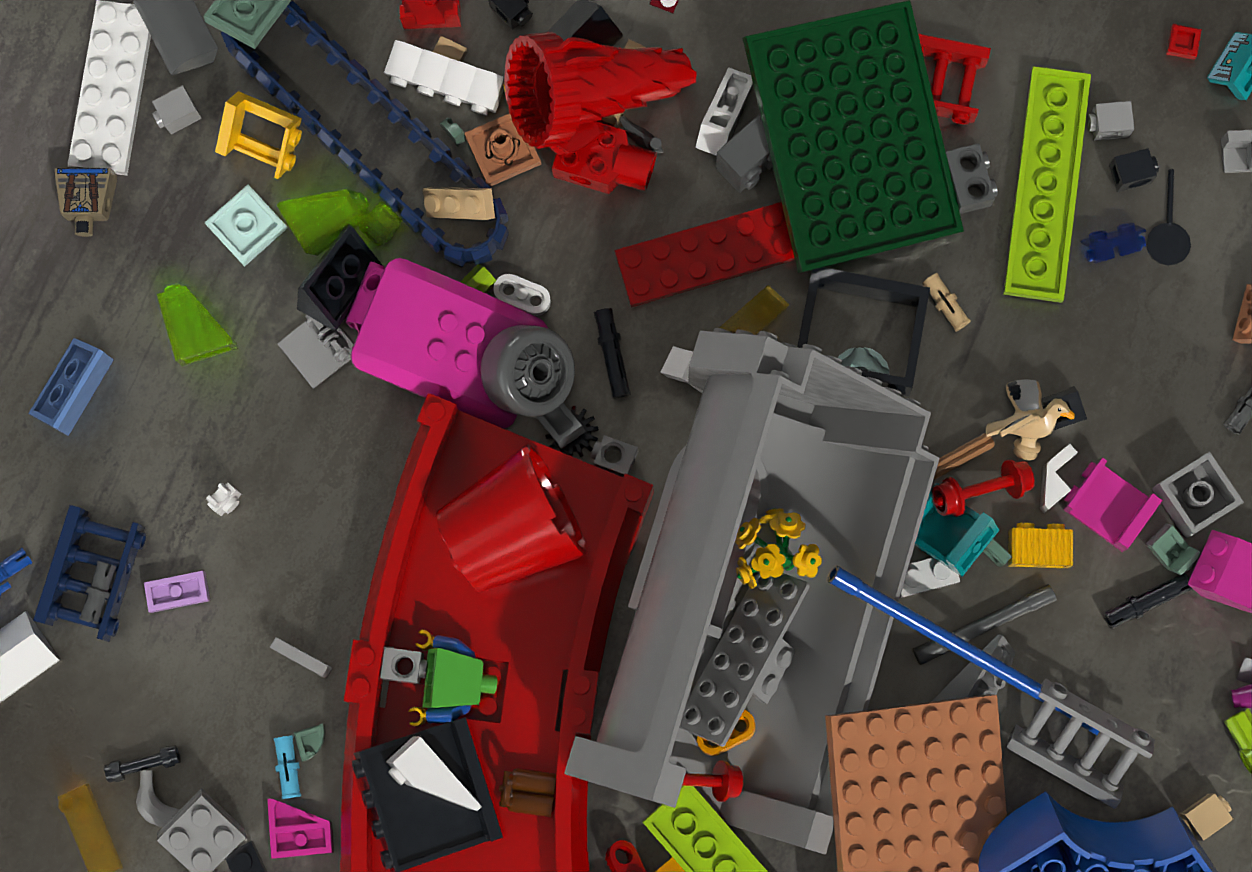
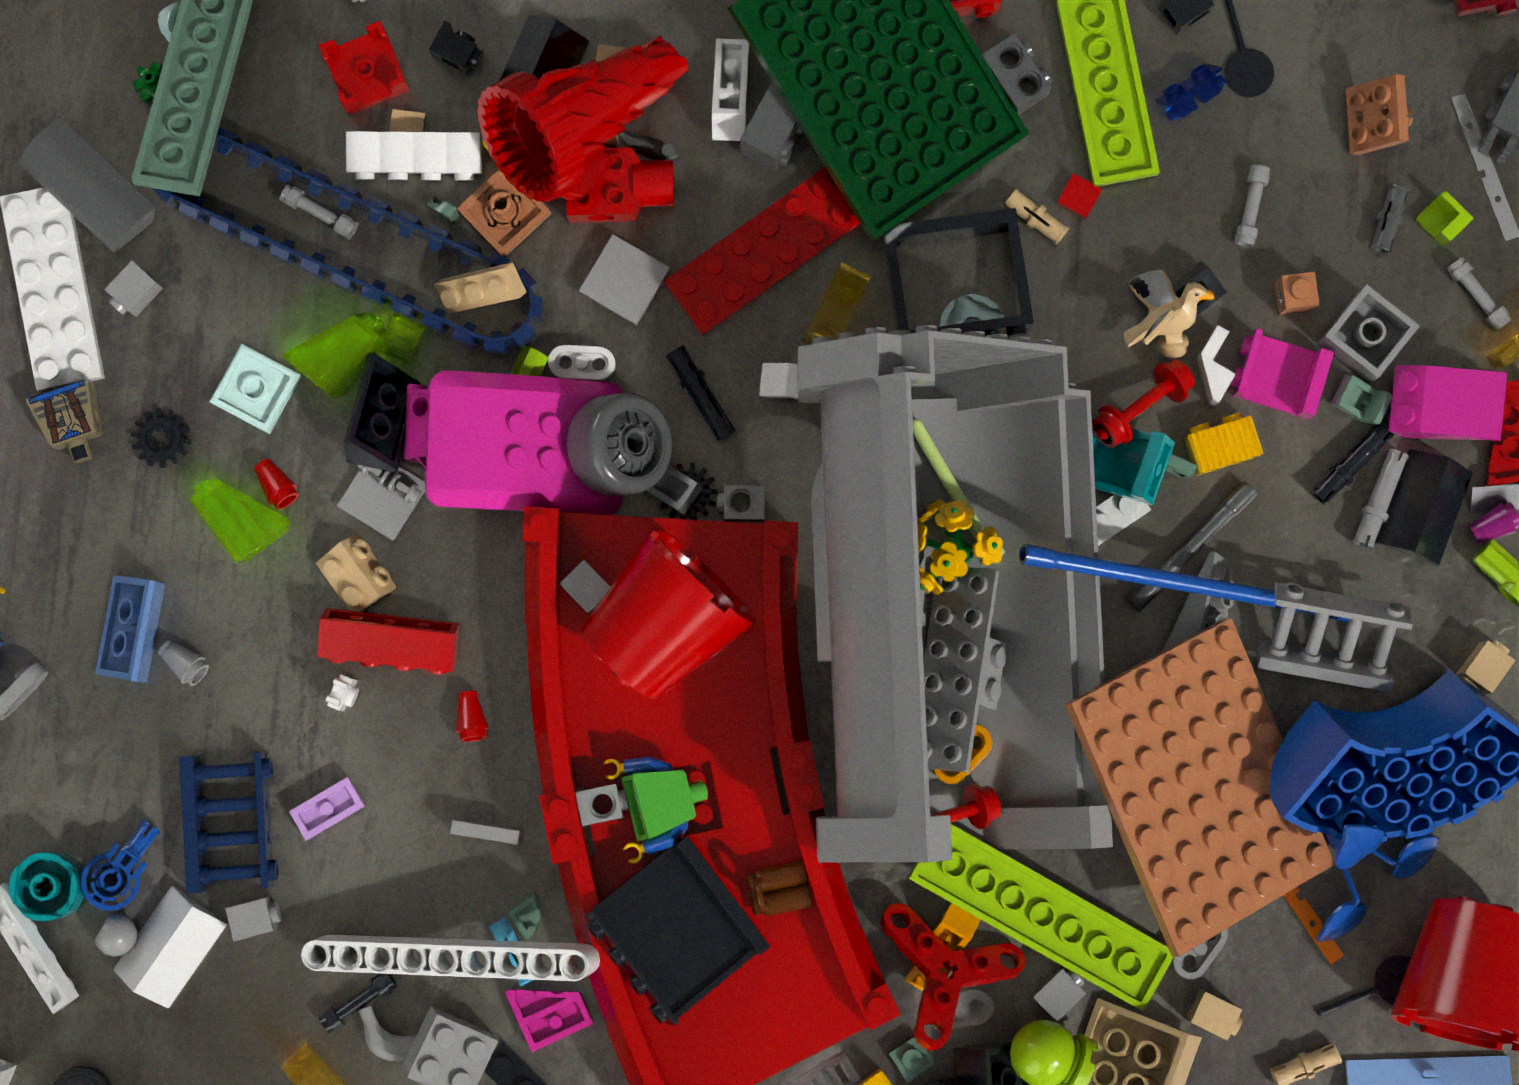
camera: 25 degrees left, 5 degrees up
dark grey pin [79,561,117,624] -> none
yellow panel [215,91,302,179] -> none
white slope [386,736,482,811] -> none
medium nougat axle [933,433,995,480] -> none
none -> black gear [131,408,191,468]
none -> light grey cone [158,639,209,686]
none -> light grey brick [225,896,282,942]
none -> red cone [254,458,299,510]
none -> light grey bar [279,184,359,239]
none -> white beam [301,934,600,981]
none -> tan bracket [315,534,396,612]
none -> red brick [317,608,460,675]
none -> red cone [456,690,489,742]
none -> light grey brick [559,560,610,615]
none -> light grey tile [579,234,670,326]
none -> yellowish green piece [913,419,1005,566]
none -> red tile [1056,173,1102,220]
none -> light grey bar [1234,164,1270,247]
none -> nougat brick [1274,272,1319,315]
none -> light grey pin [1352,449,1409,549]
none -> black slope [1375,449,1473,567]

